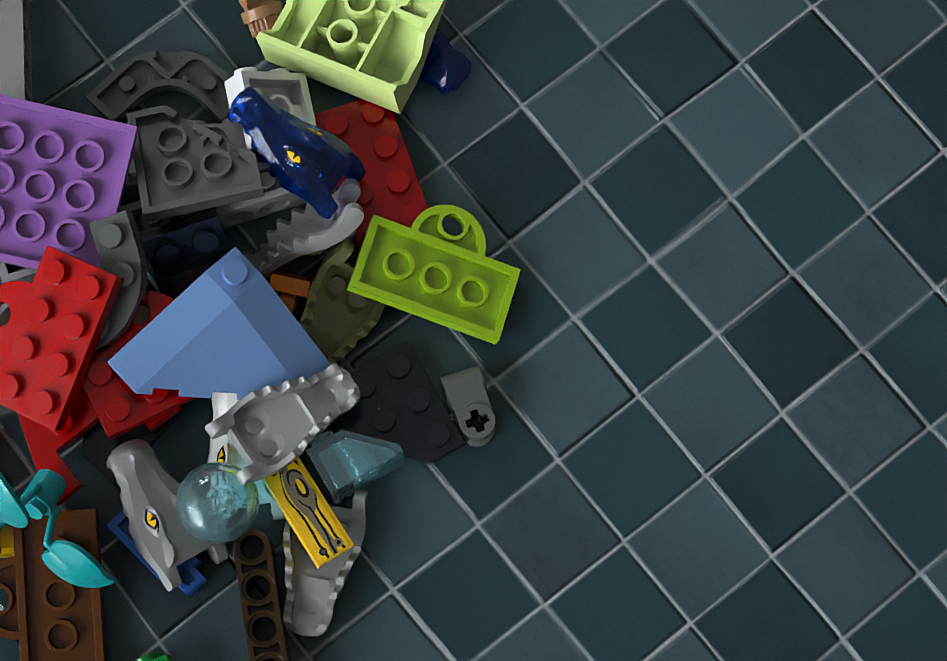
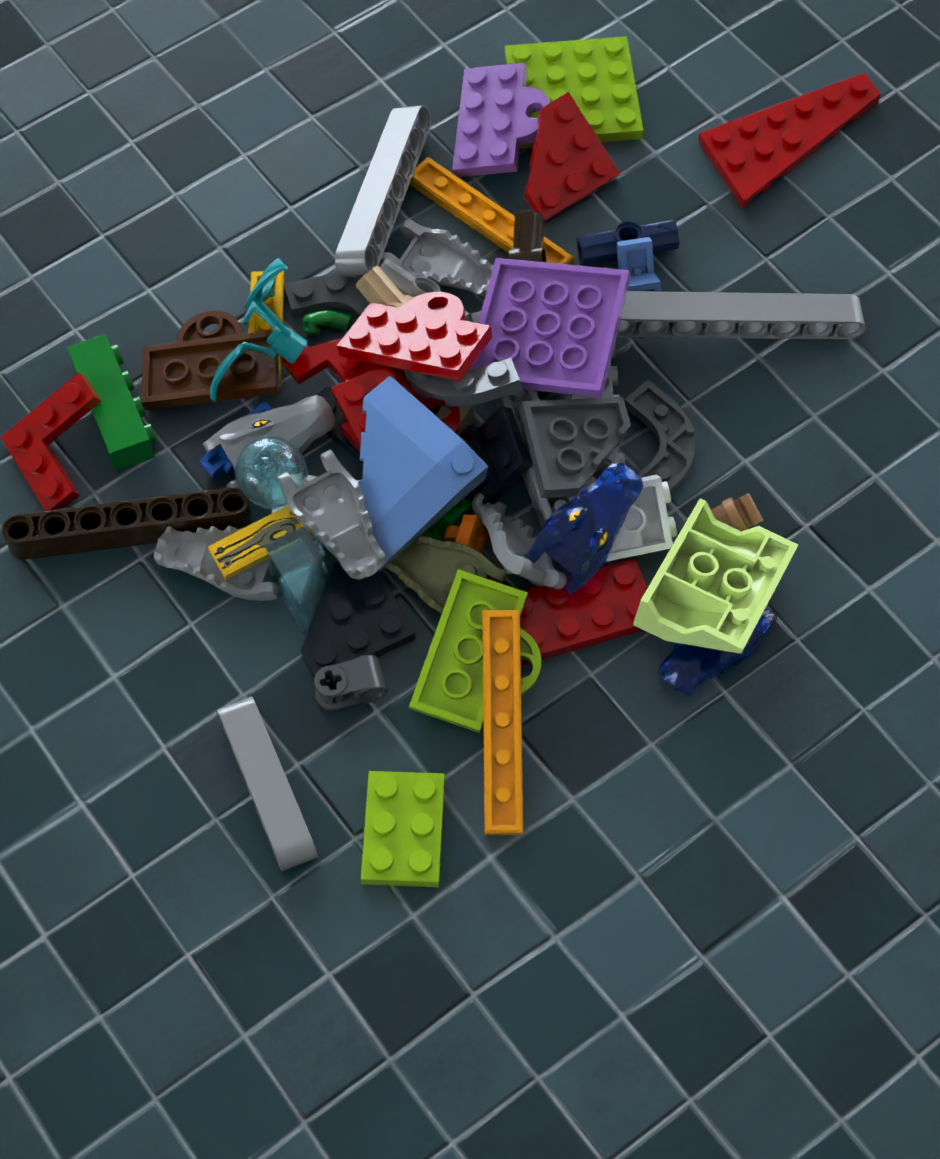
camera: 95 degrees right, 15 degrees down
none -> light grey beam [217,696,318,872]
none -> lime plate [361,771,445,887]
none -> light orange tile [482,610,523,835]

